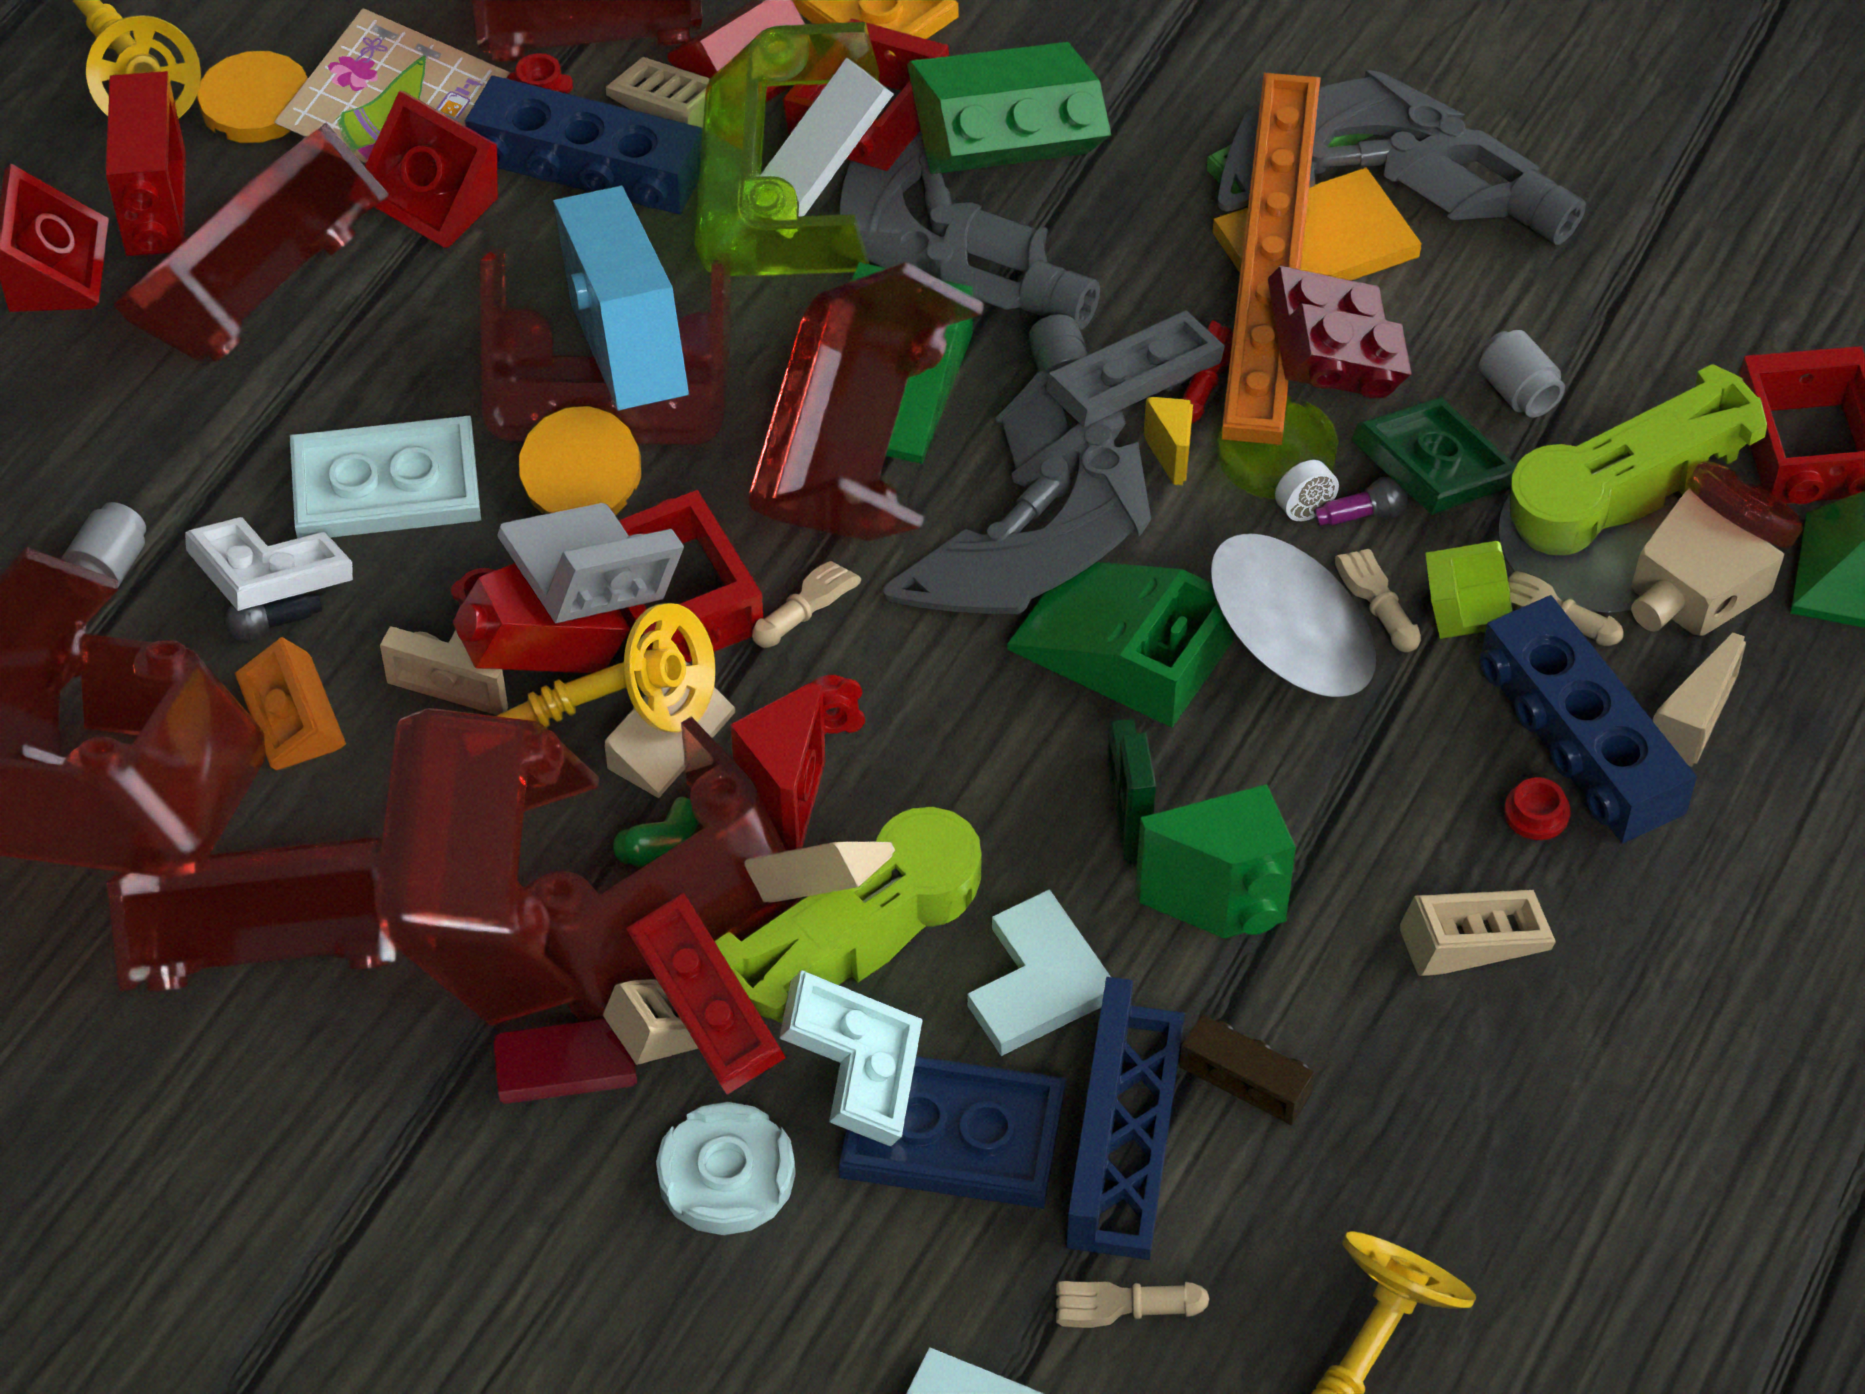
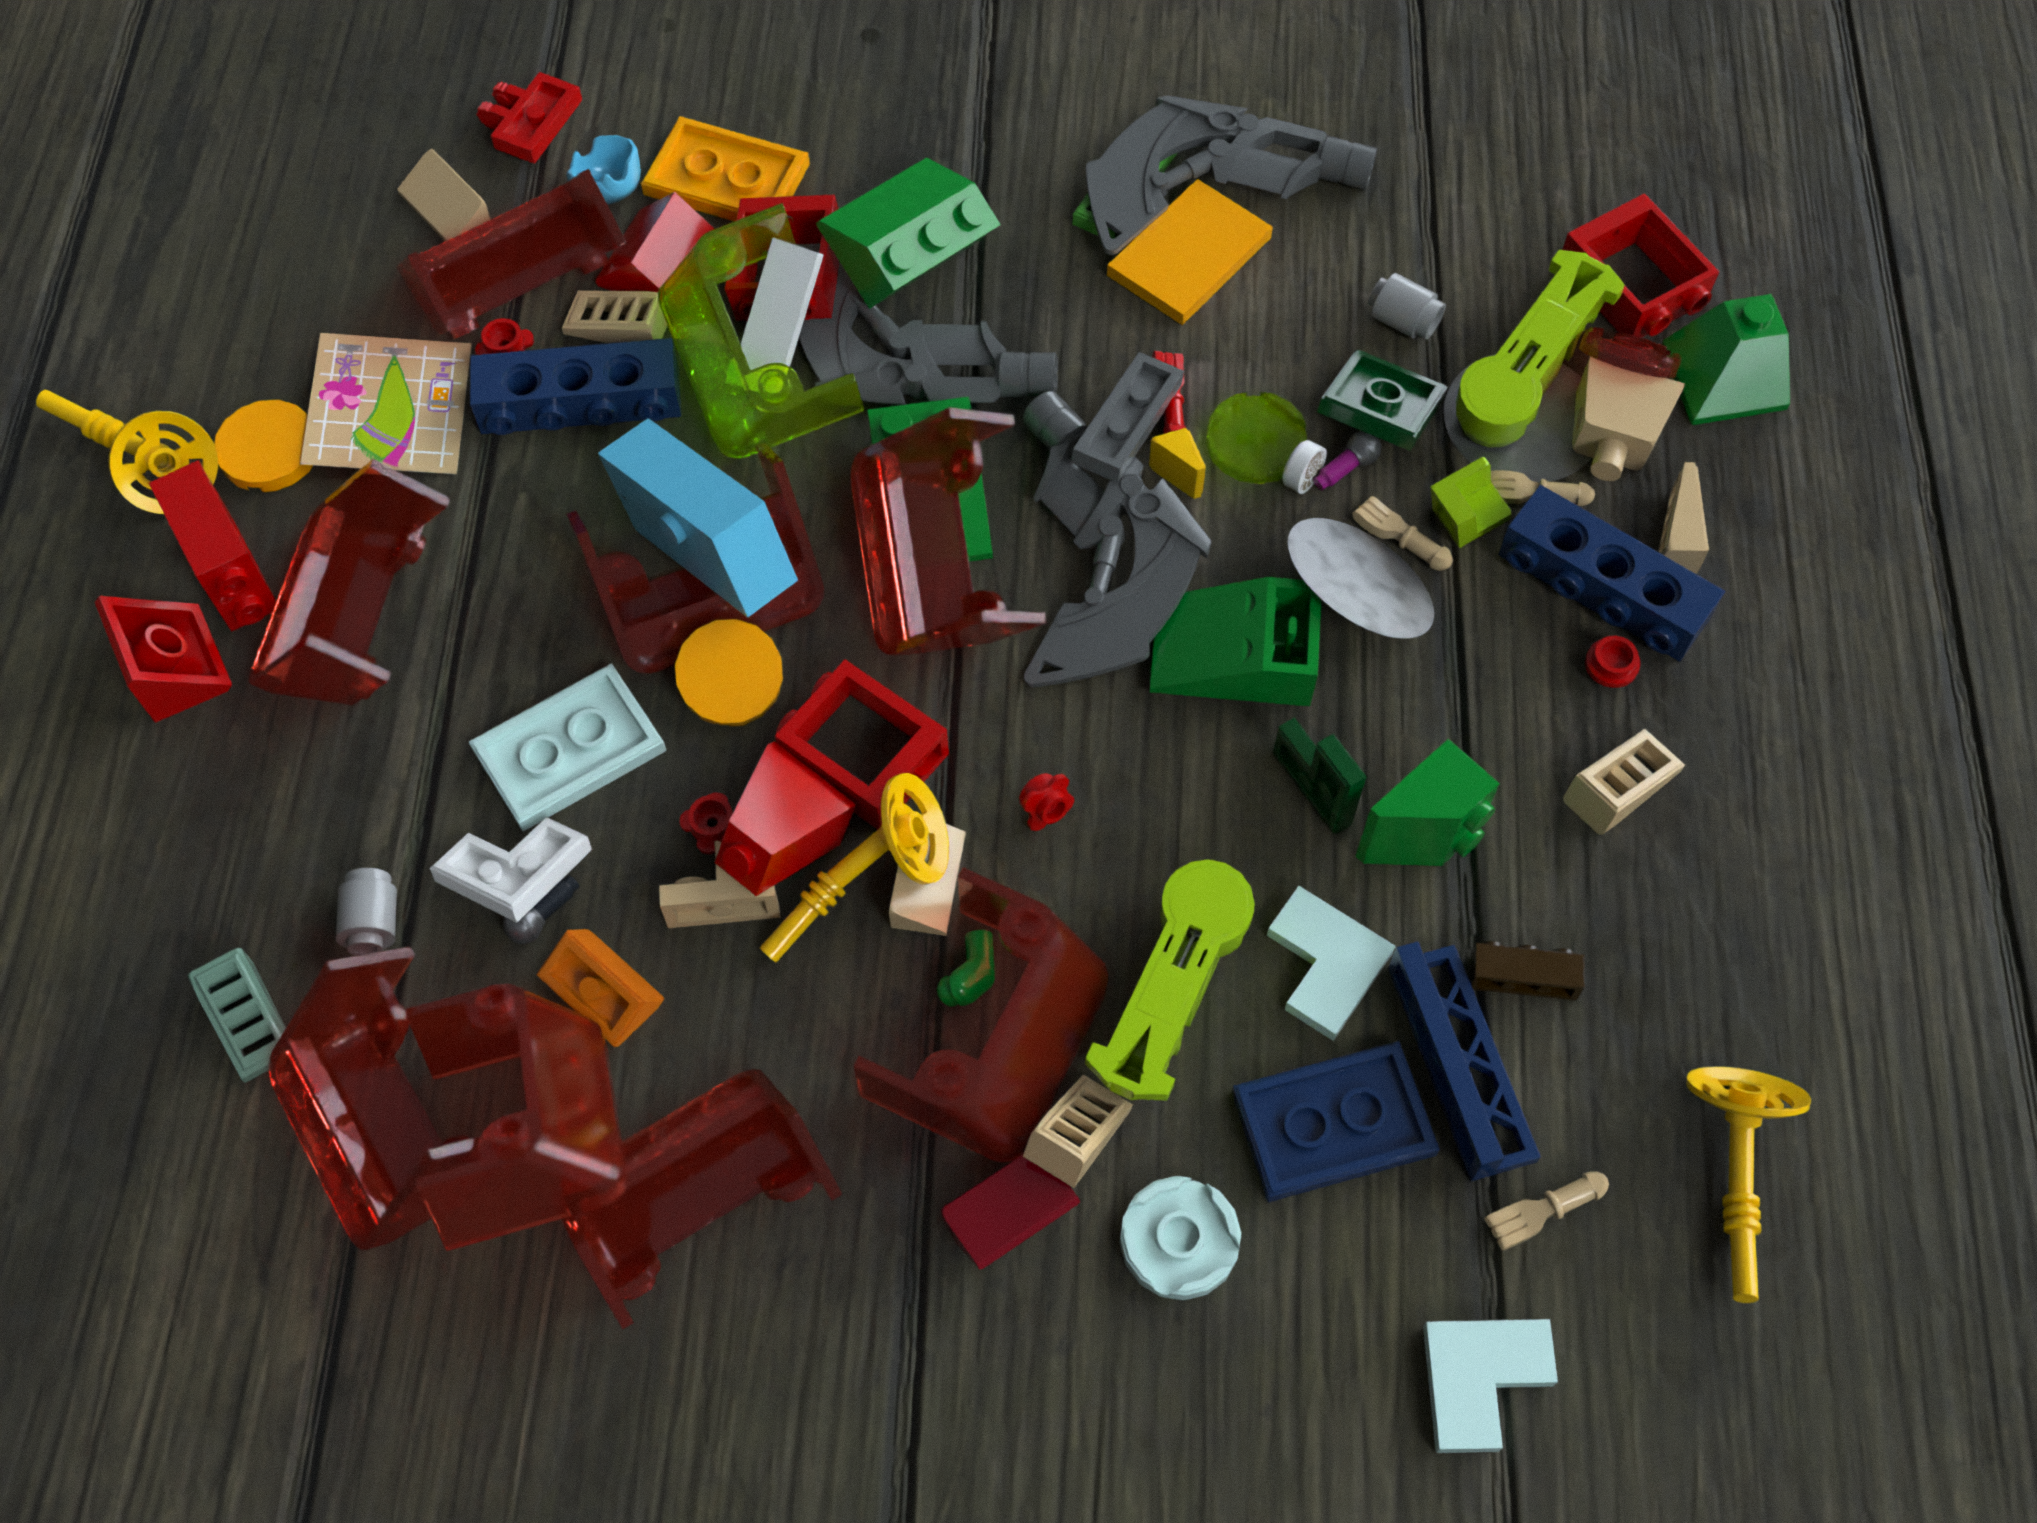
camera: 25 degrees left, 10 degrees up
red slope [352,91,498,248] -> none
clear red windscreen [375,708,599,1025] -> none
light grey bracket [497,503,684,623] -> none
red tile [626,892,786,1095] -> none
red slope [731,683,826,853] -> none
tan slope [744,842,895,903] -> none
tan piece [752,561,862,648] -> none
light aqua tile [779,970,922,1146] -> none
orange tile [1222,73,1320,445] -> none
dark red plate [1268,266,1412,398] -> none

